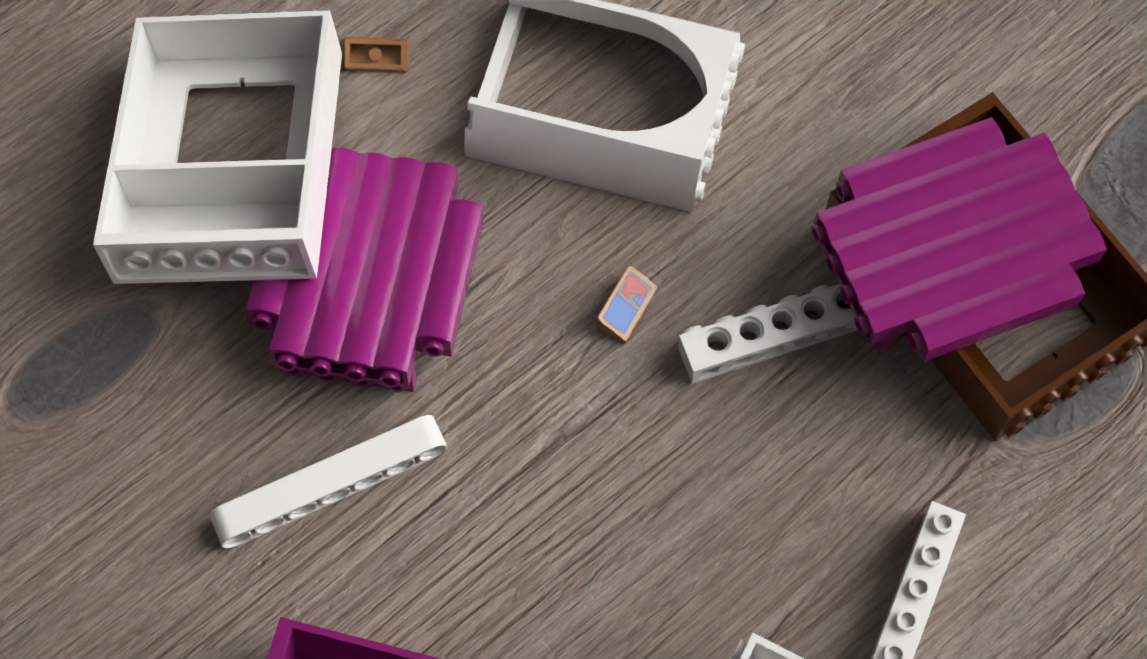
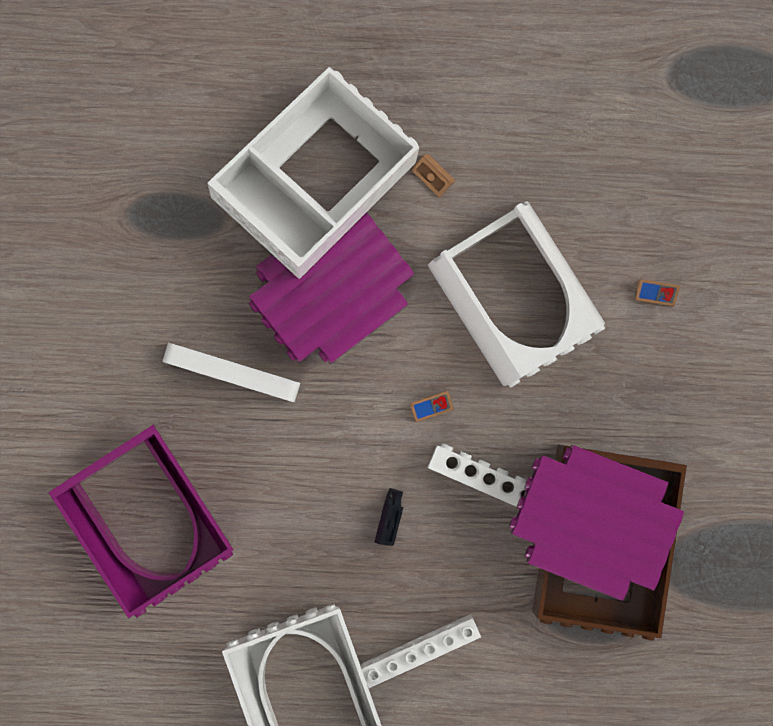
camera: 40 degrees right, 20 degrees up
none -> black hinge [374,488,404,546]

